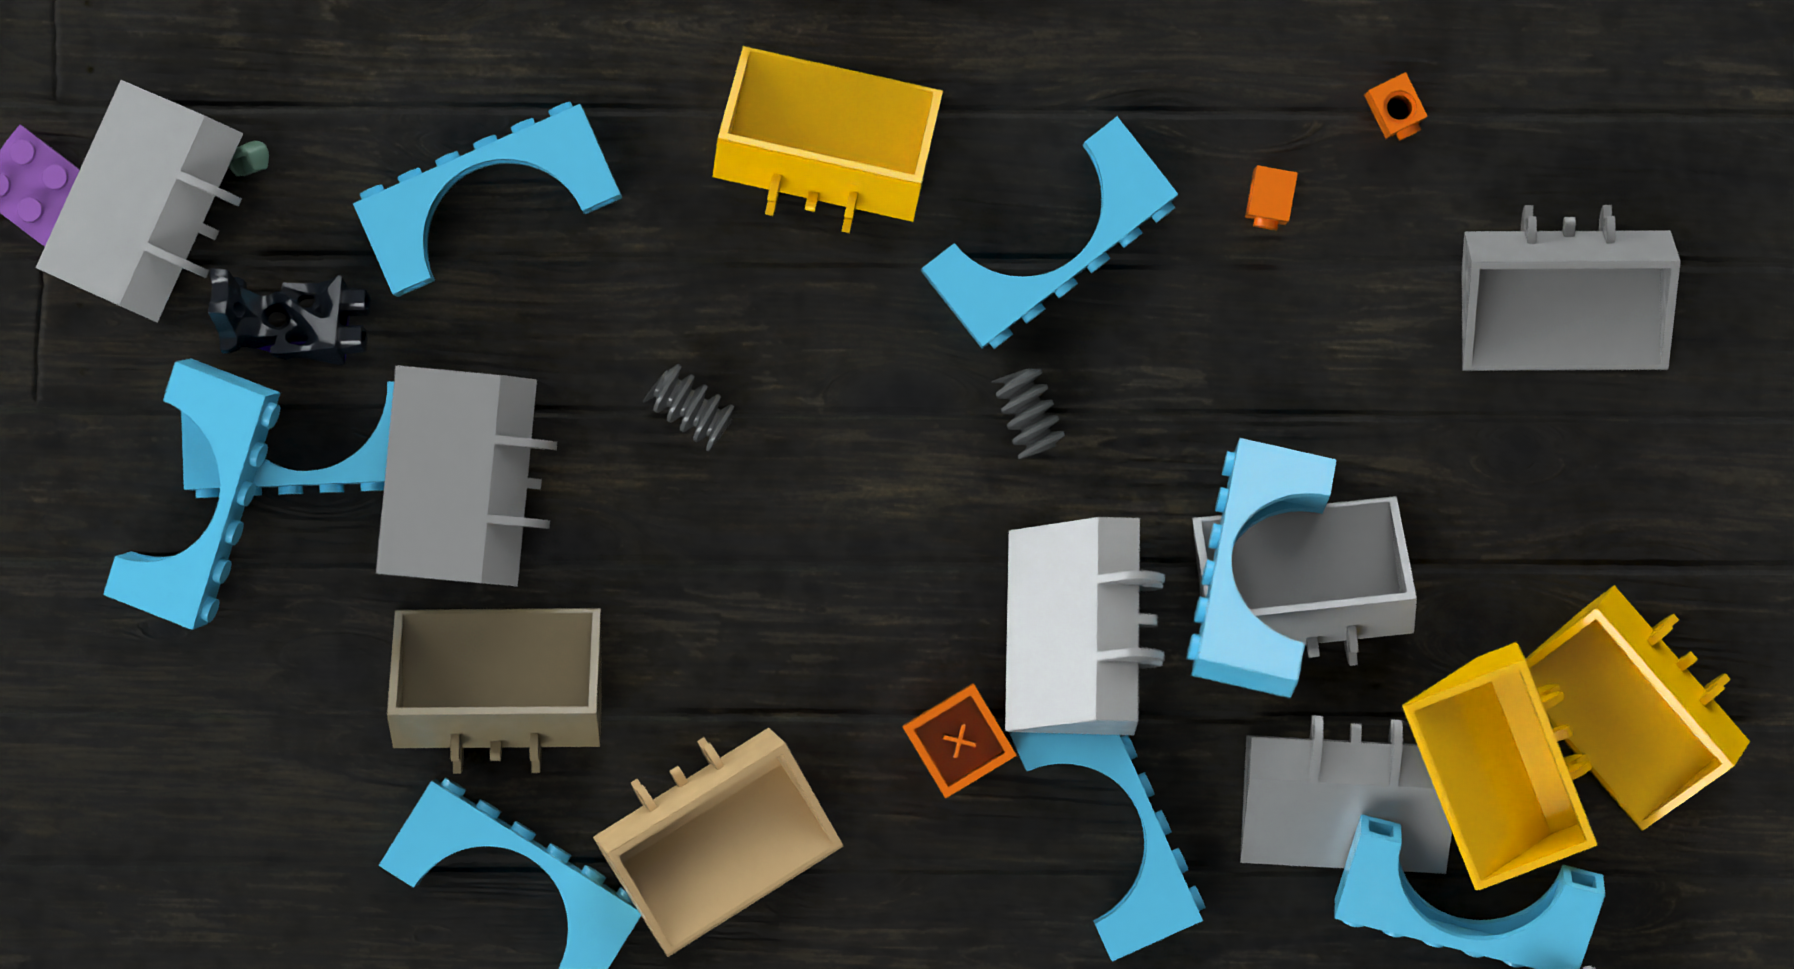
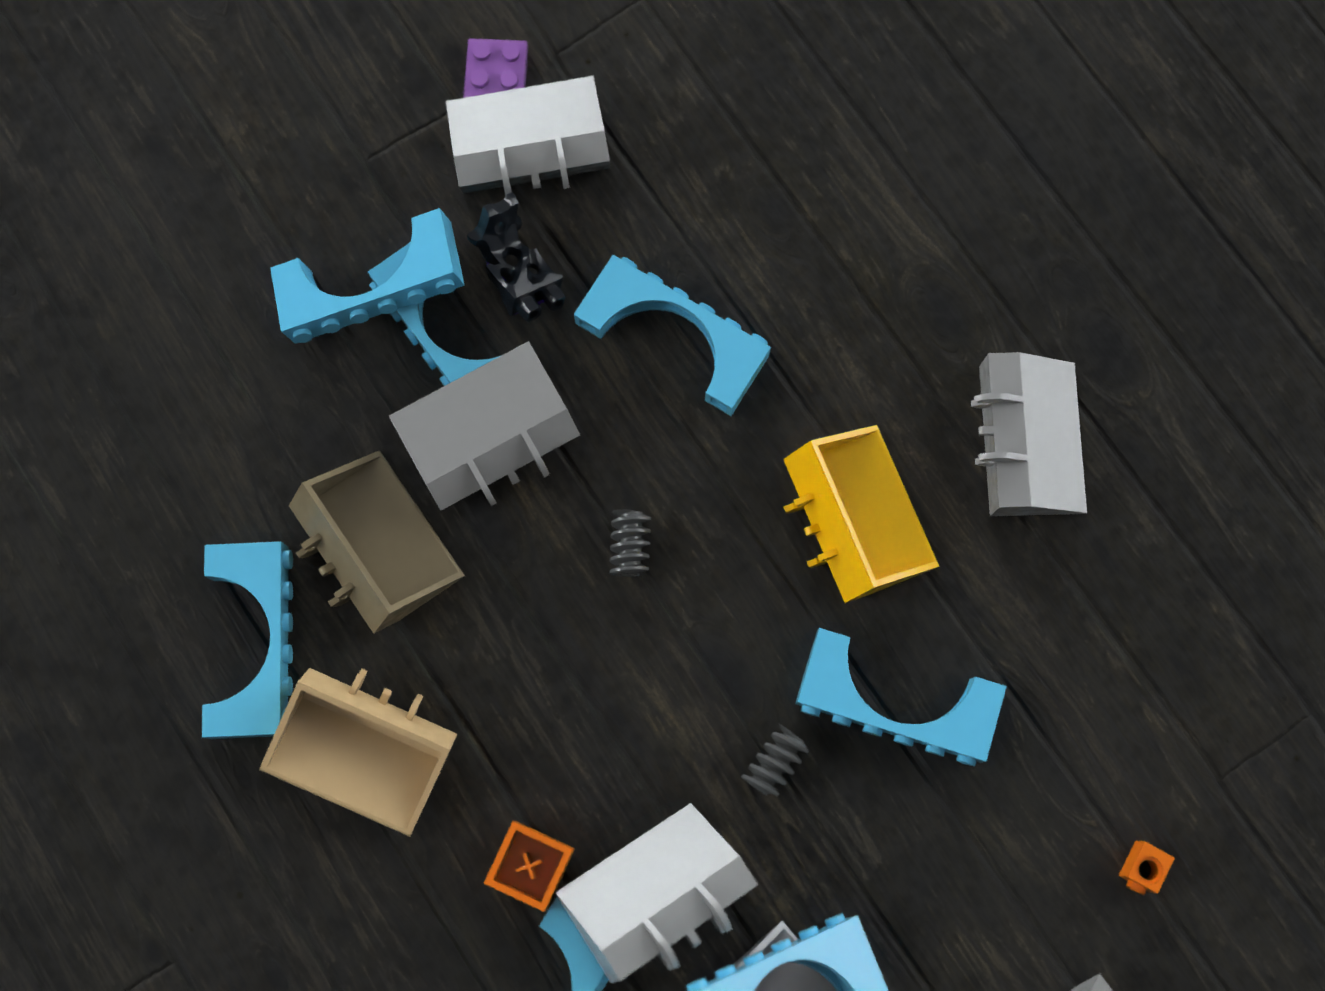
camera: 60 degrees right, 10 degrees down
sand green piece [228,141,269,176] -> none
orange brick [1245,165,1298,230] -> none

